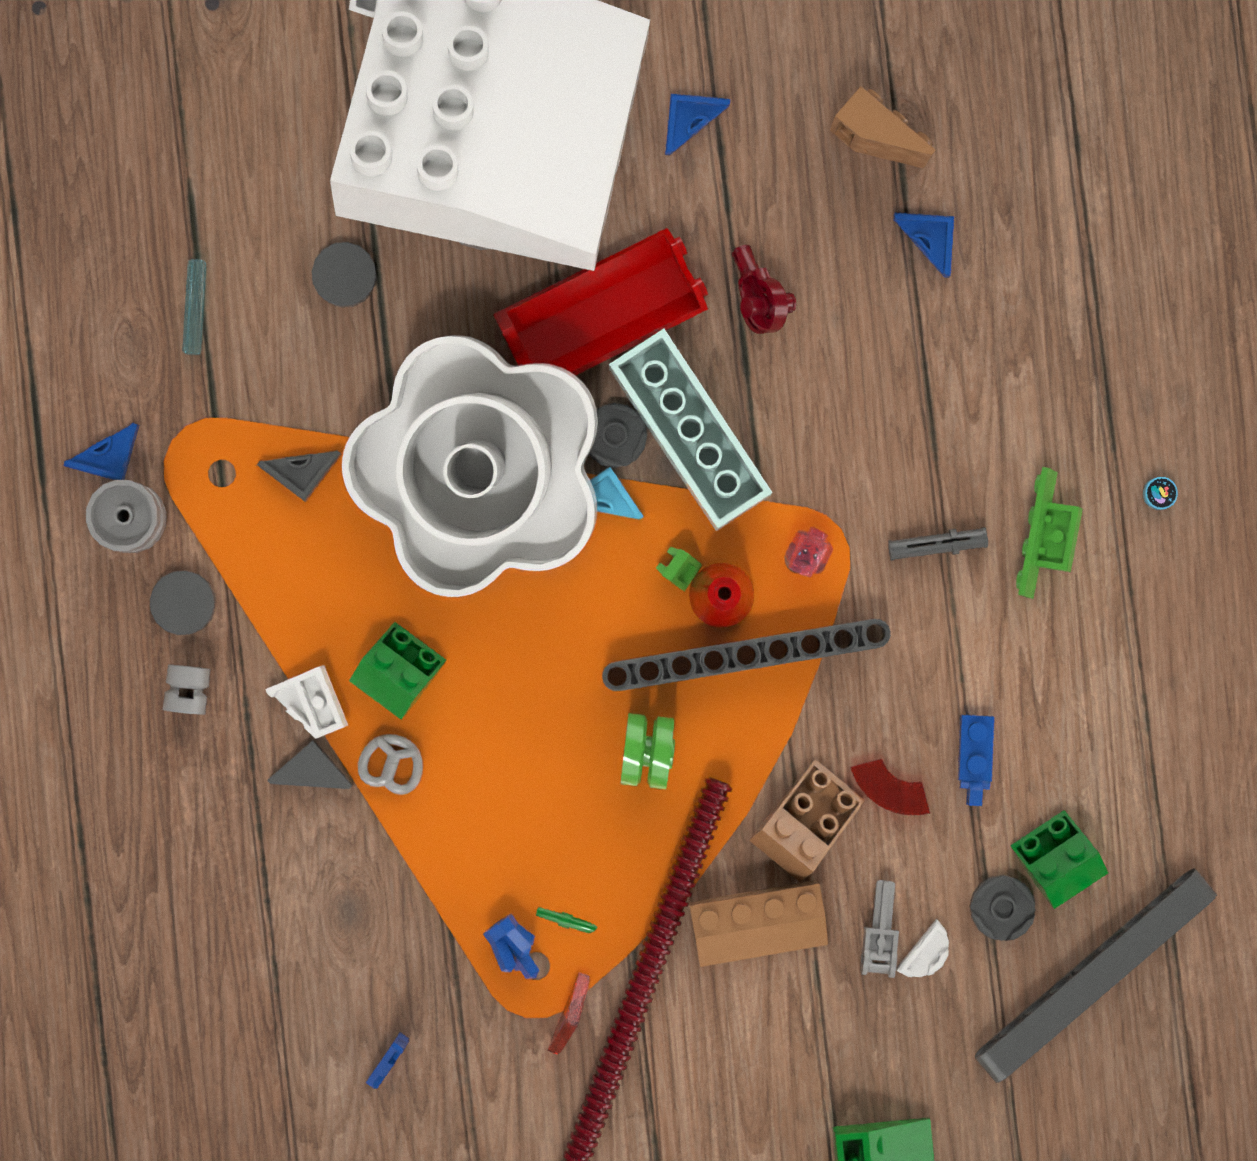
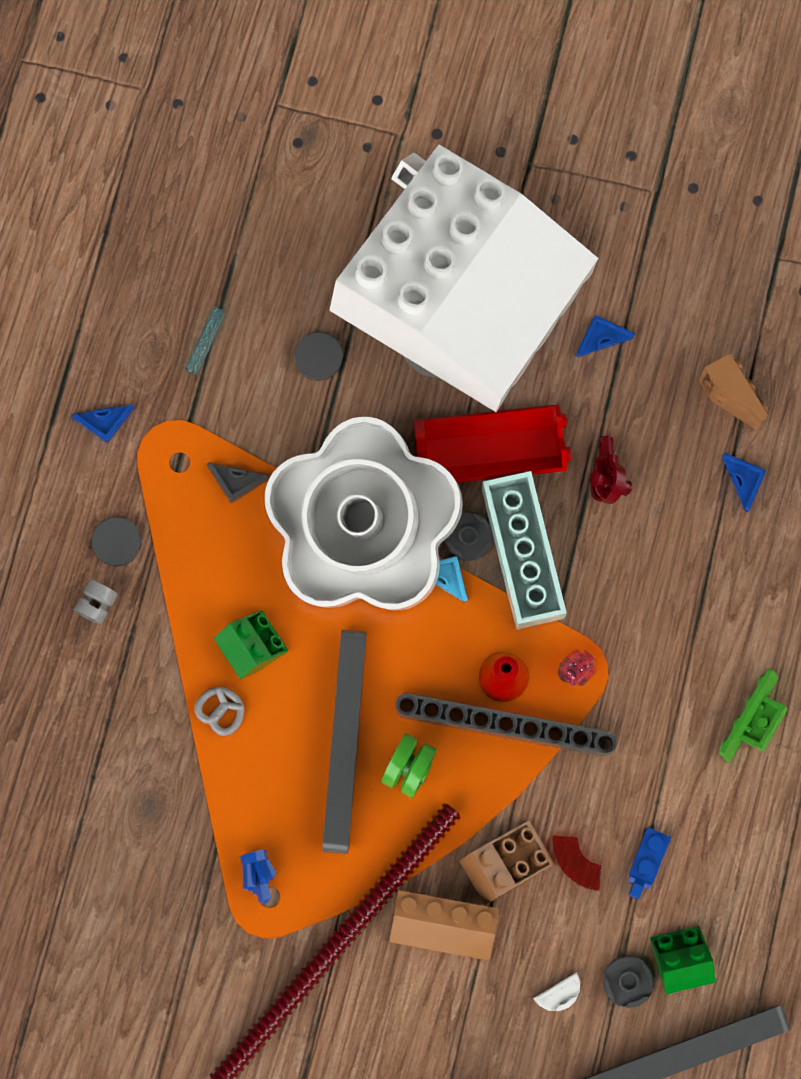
camera: 15 degrees right, 10 degrees down
light grey wheel [86,480,167,553] -> none
white wing [265,665,348,739] -> none
dark grey tile [267,740,353,789] -> none
blue tile [366,1032,409,1089] -> none
green piece [536,907,597,933] -> none
clear red tile [548,972,590,1055] -> none
bright green tile [656,547,702,591] -> none
light grey connector [860,880,899,978] -> none
dark grey pin [888,527,988,561] -> none
none -> dark grey beam [323,630,367,854]

